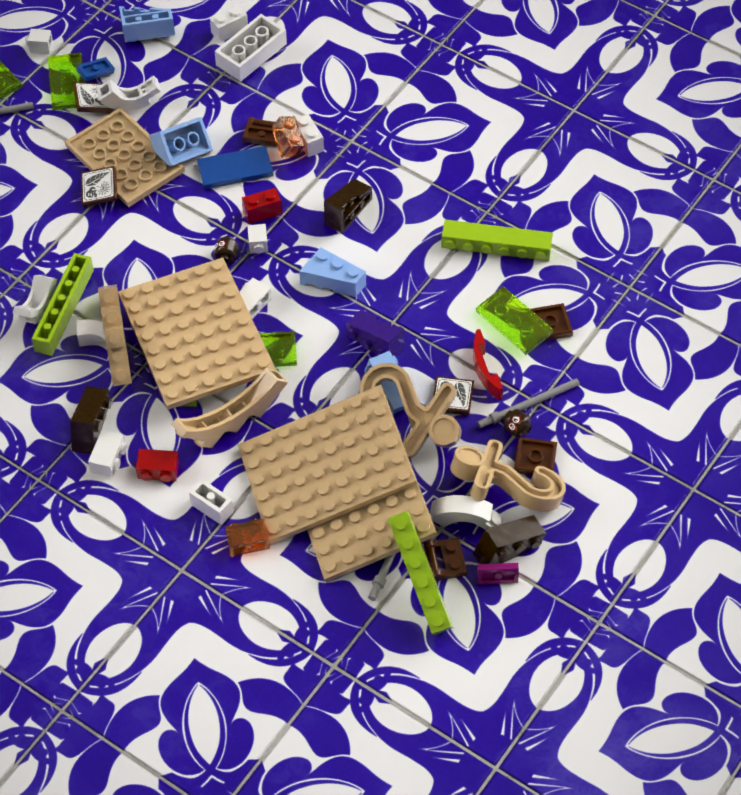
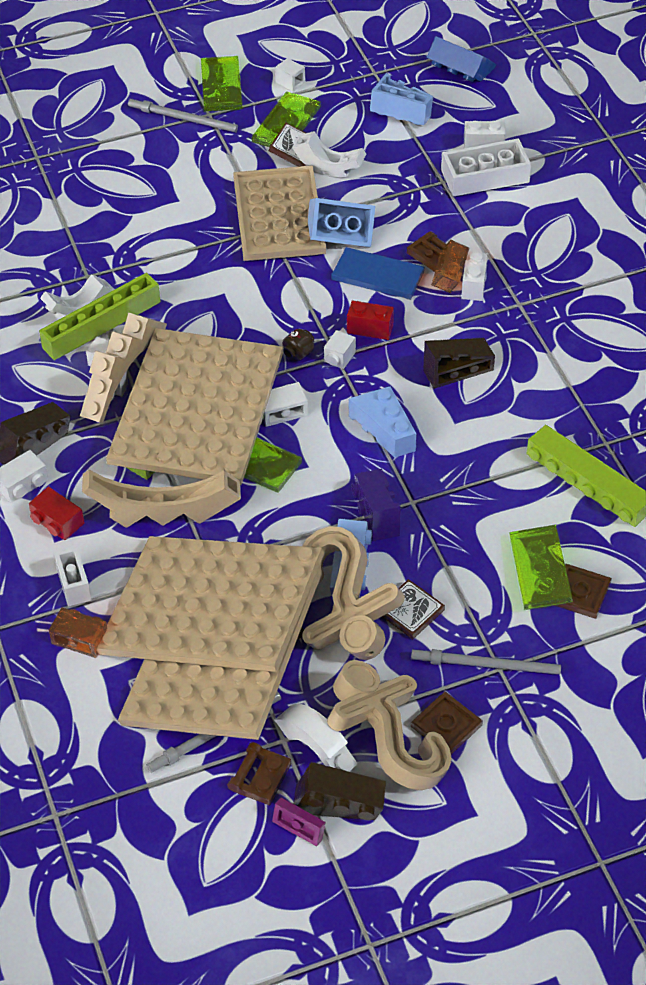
camera: 35 degrees right, 5 degrees down
blue plate [76,57,115,82] -> none
tile [81,166,118,207] -> none
lime brick [388,511,454,635] -> none
red slope [473,329,503,400] -> none
dark brown head [502,409,532,438] -> none

